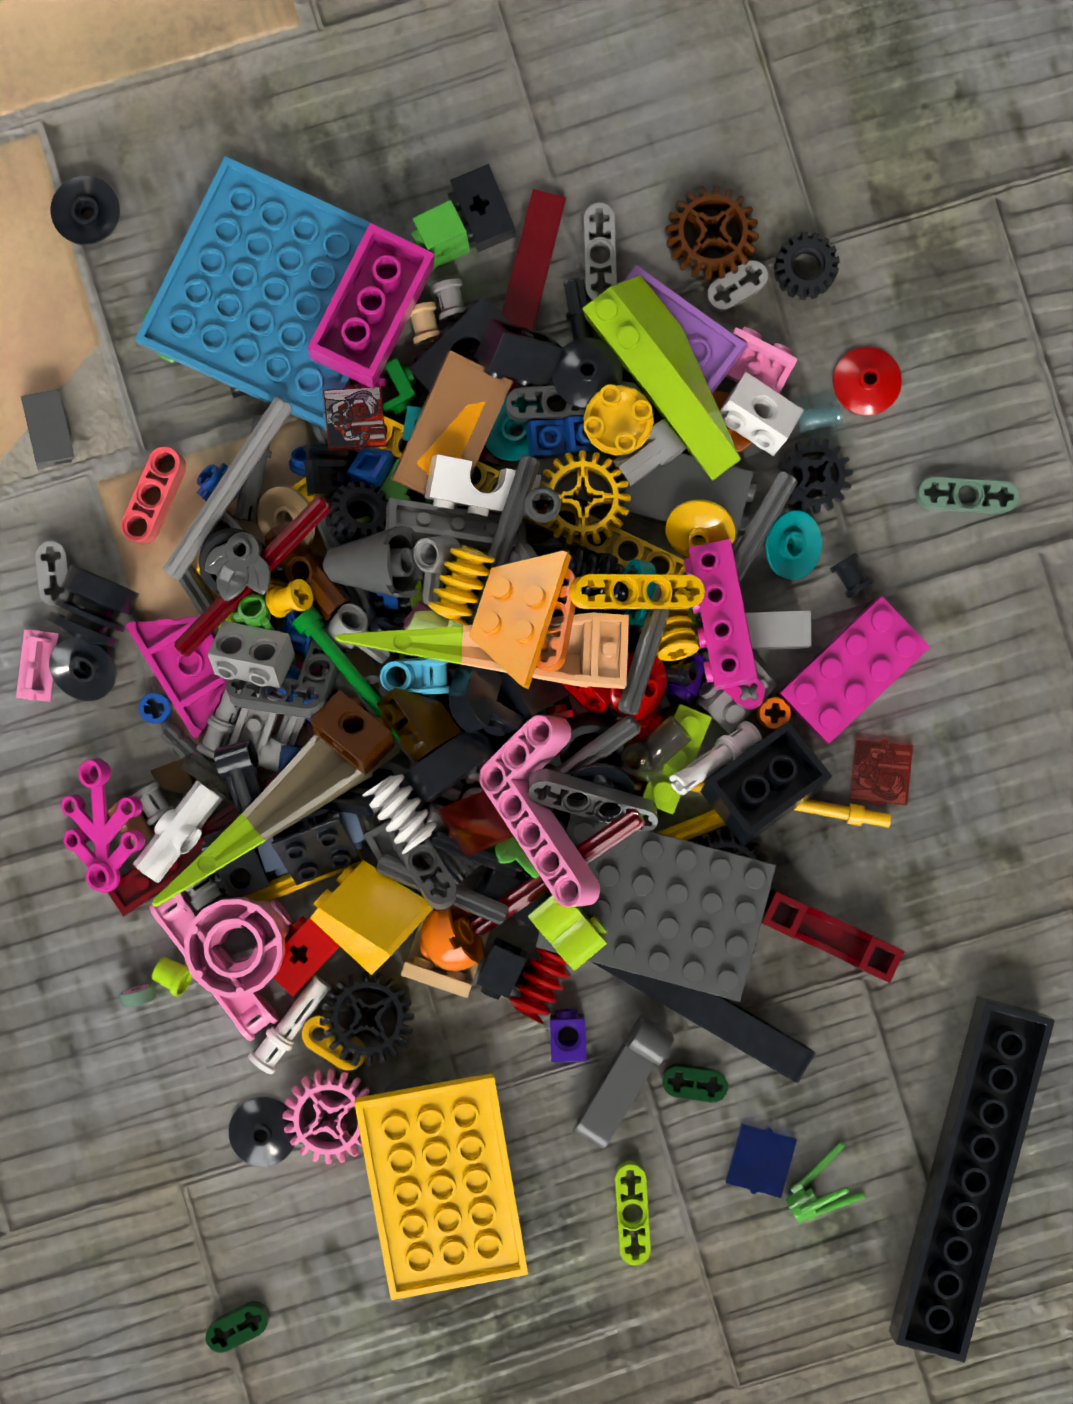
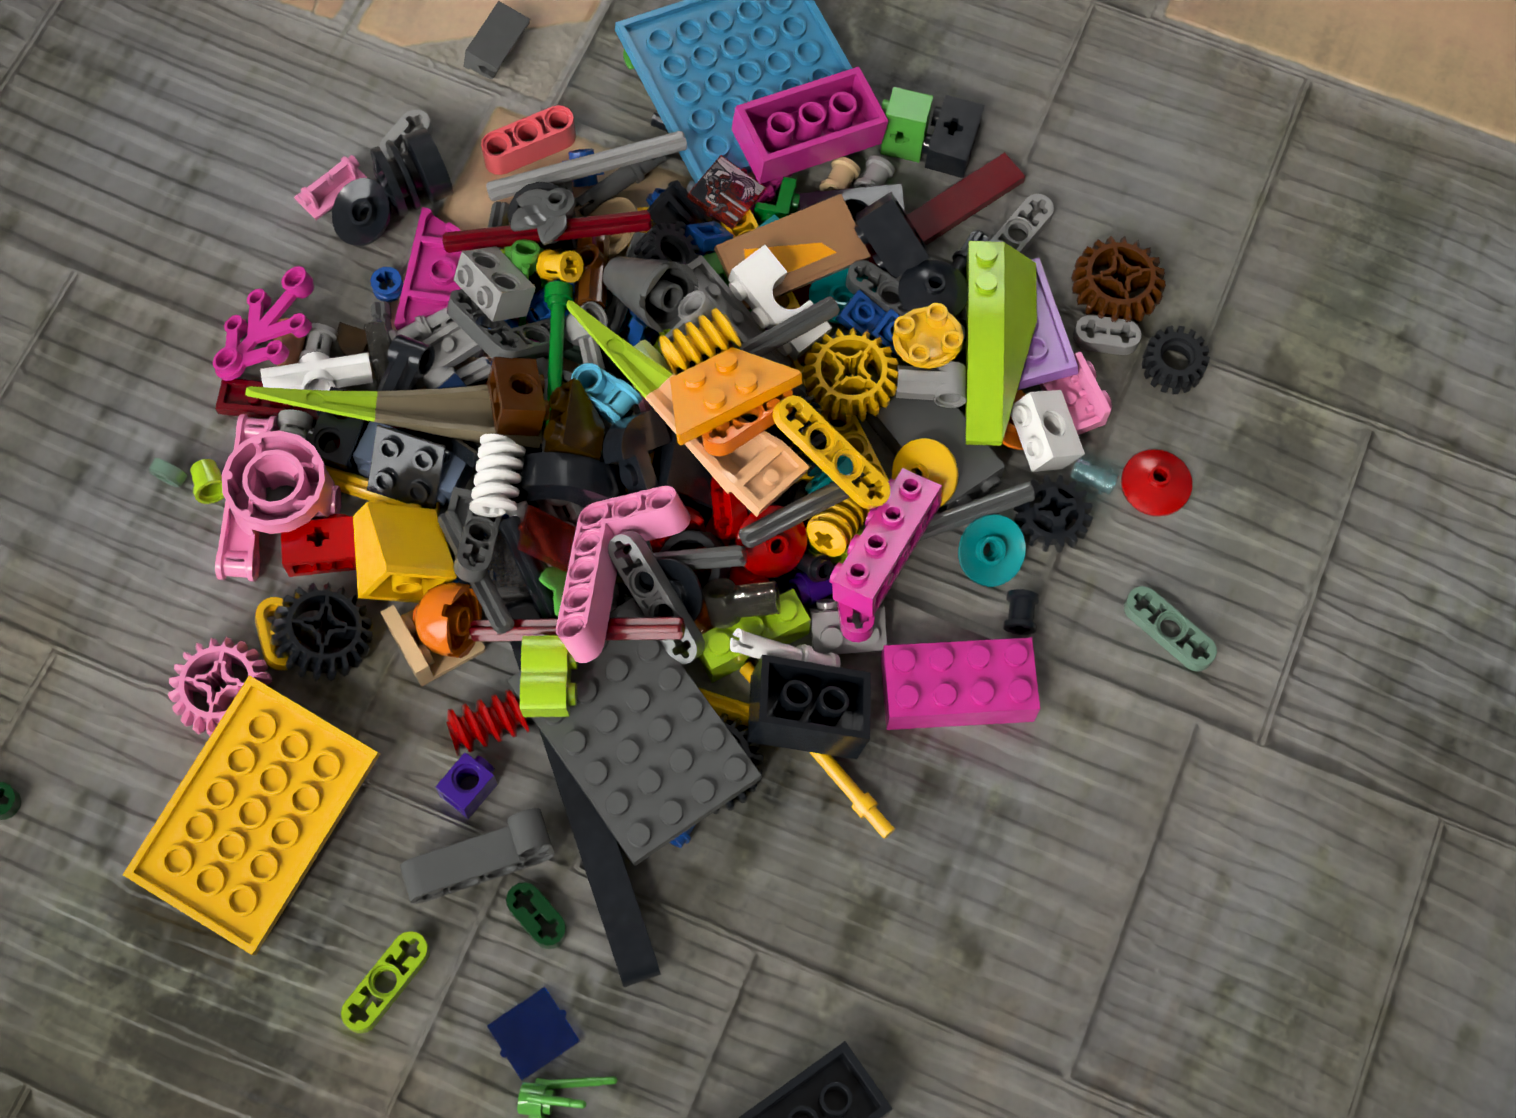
camera: 35 degrees right, 20 degrees down
black dish [229,1097,296,1167] -> none
white pin [248,975,332,1075] -> none
black brick [476,937,527,1000] -> none
dark grey cone [525,486,561,523] -> none
light grey slope [746,611,811,650] -> none
orange bush [756,697,791,729] -> none
dark red arch [761,888,905,983] -> none
clear red piece [850,739,913,806] -> none

